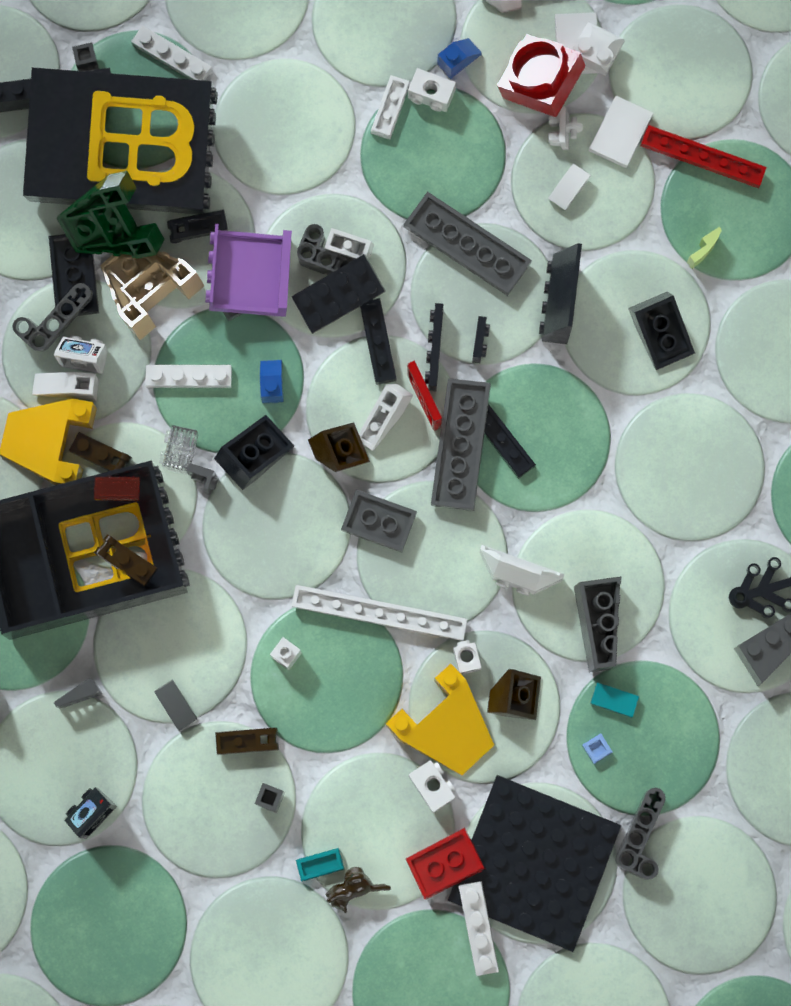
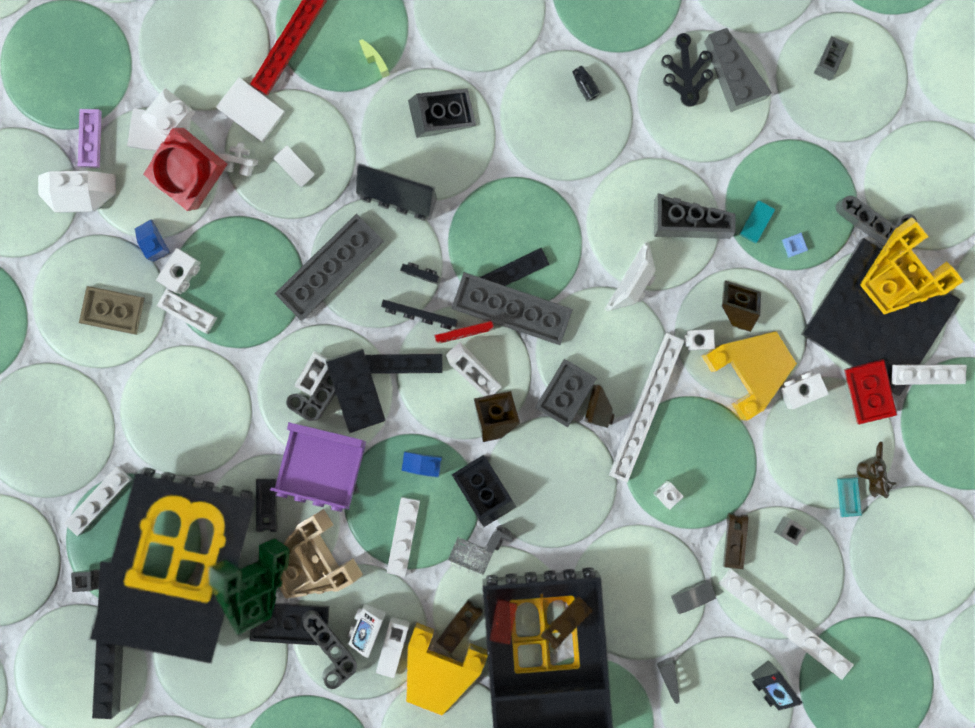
camera: 80 degrees left, 10 degrees up
none -> dark tan tile [79,286,145,335]
none -> black hinge [572,65,601,102]
none -> dark brown slope [584,385,615,428]
none -> white plate [719,569,854,680]
none -> yellow wedge [860,217,964,314]

